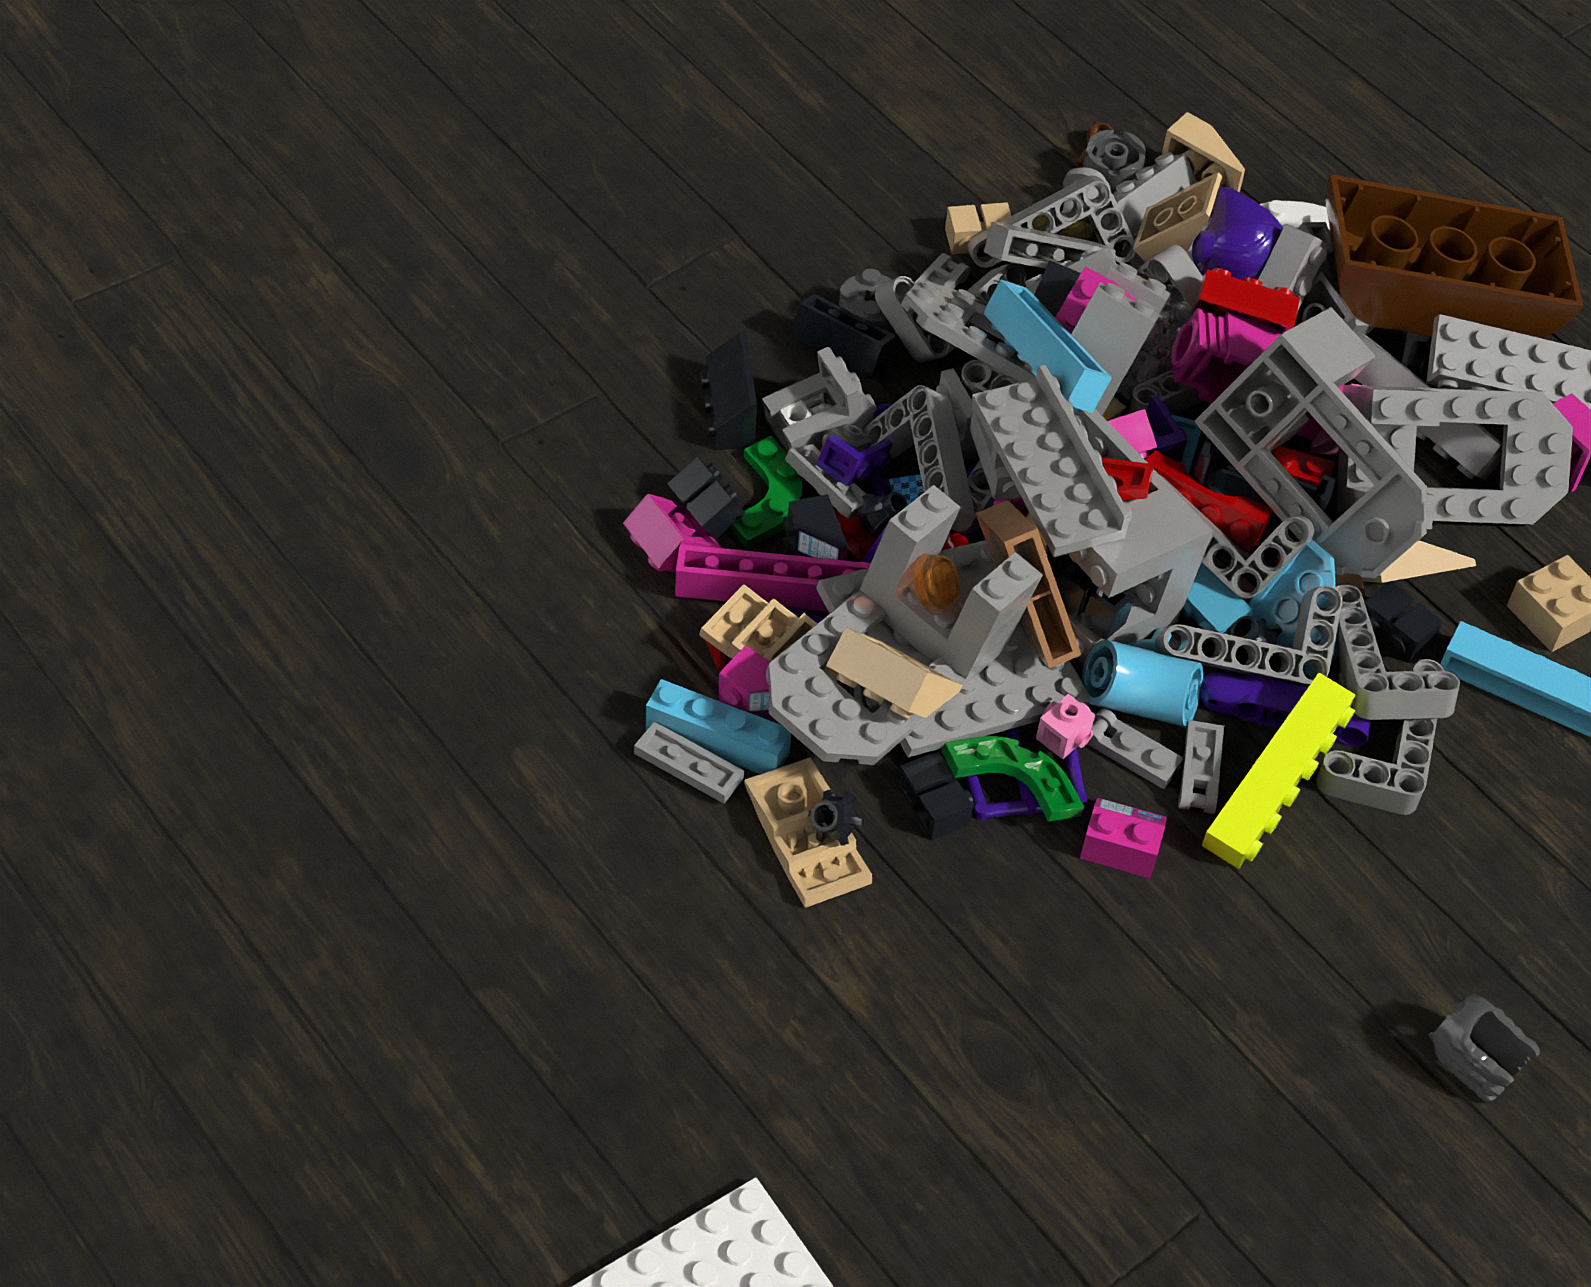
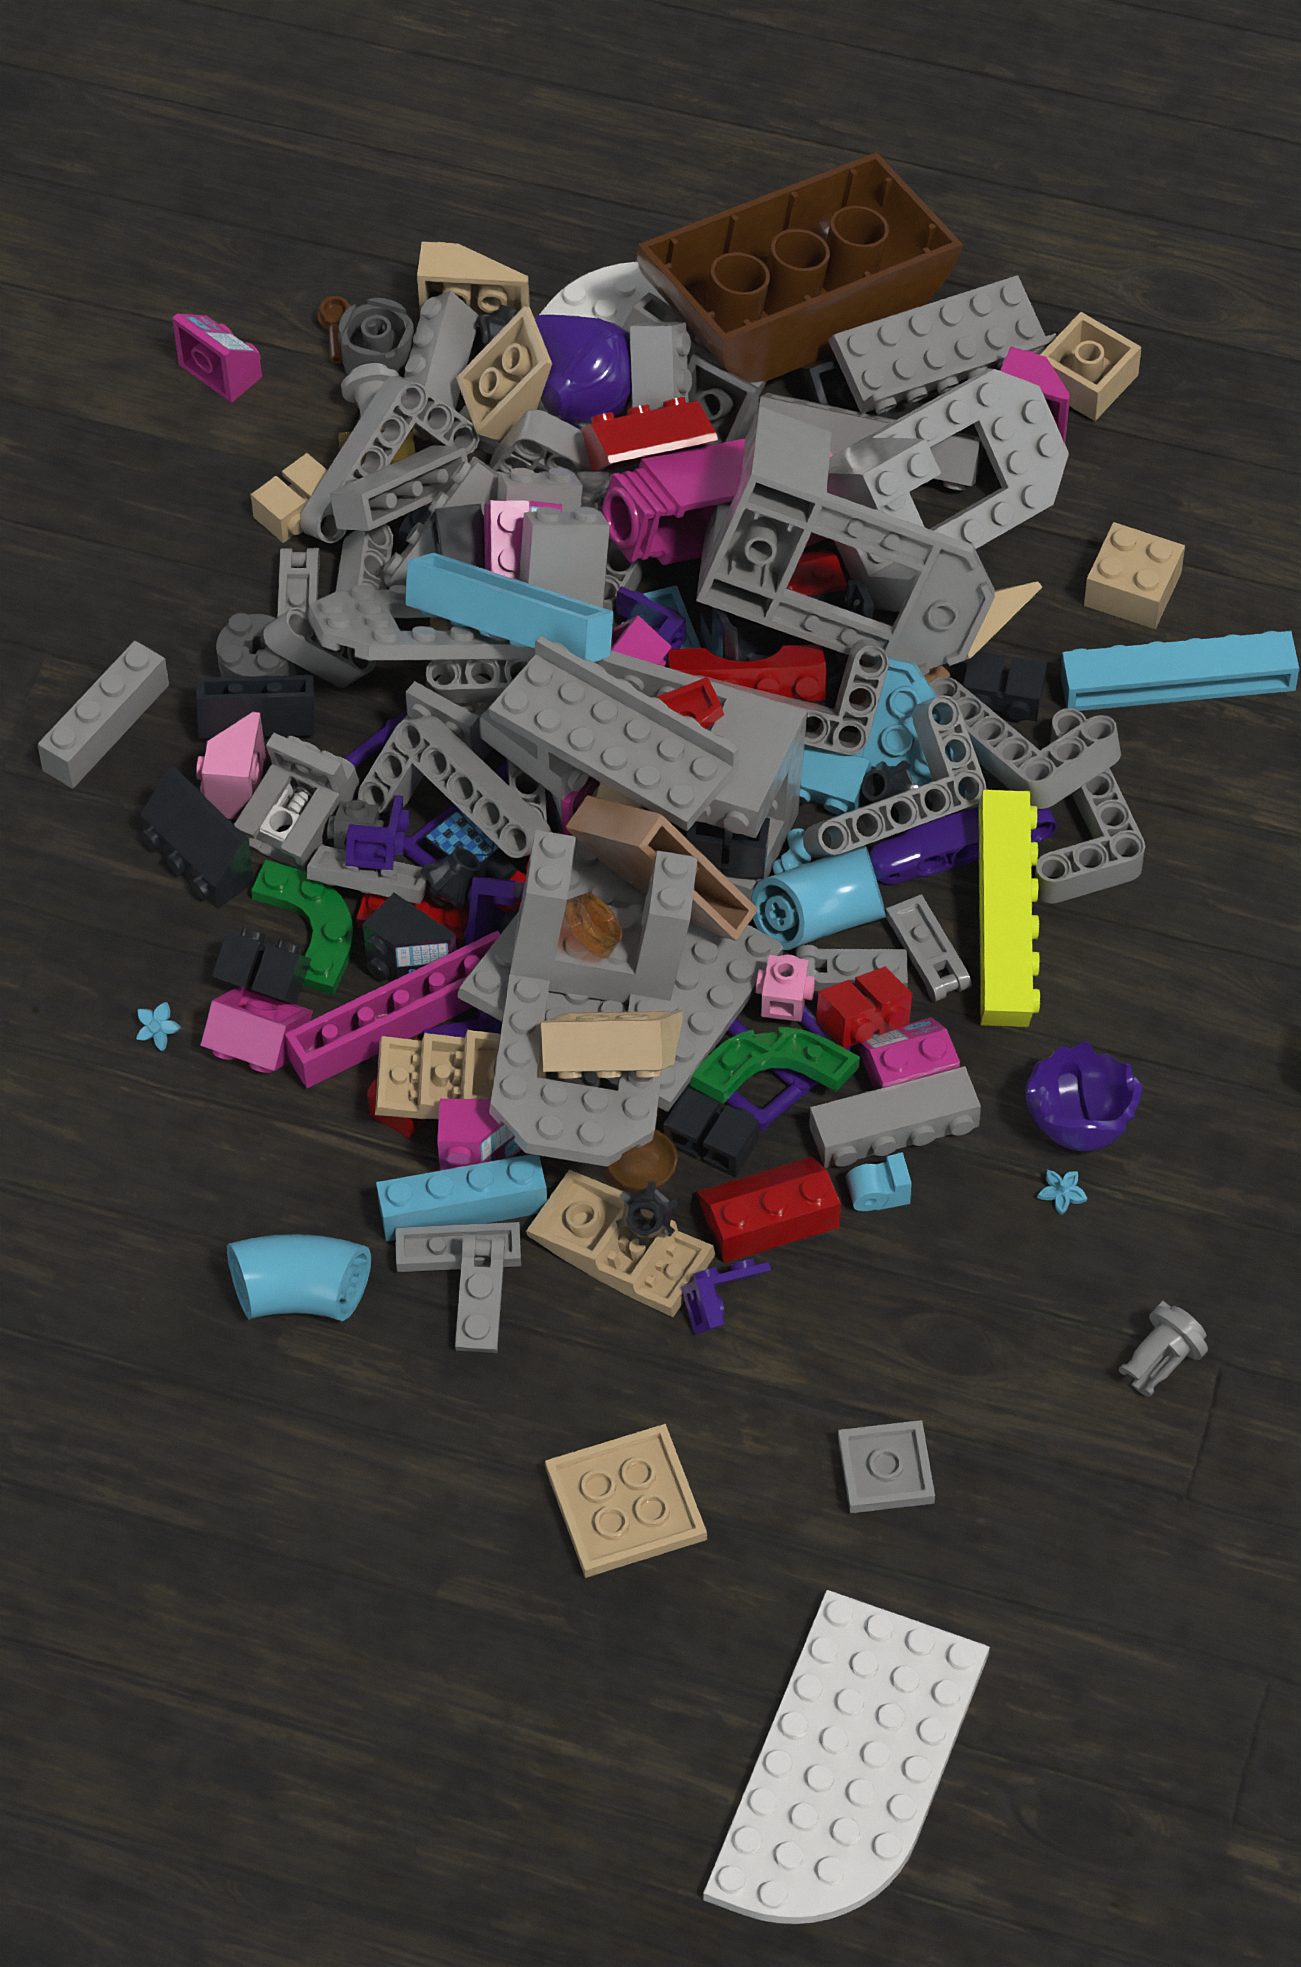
camera: 30 degrees left, 5 degrees up
none -> light grey brick [38,641,169,789]
none -> medium azure plant [136,1002,181,1051]
none -> dark pink slope [172,313,262,403]
none -> bright pink slope [196,712,266,820]
none -> medium azure brick [227,1234,371,1321]
none -> light grey plate [455,1234,505,1353]
none -> tan plate [545,1424,707,1578]
none -> clear orange hat [608,1130,678,1192]
none -> dark purple bracket [681,1259,771,1335]
none -> red slope [696,1157,841,1263]
none -> light grey brick [809,1066,981,1168]
none -> red piece [816,966,913,1048]
none -> light grey plate [838,1420,935,1513]
none -> medium azure leg [845,1152,912,1211]
none -> dark purple piece [1026,1041,1142,1151]
none -> medium azure plant [1037,1169,1087,1216]
none -> light grey piece [1119,1301,1208,1397]

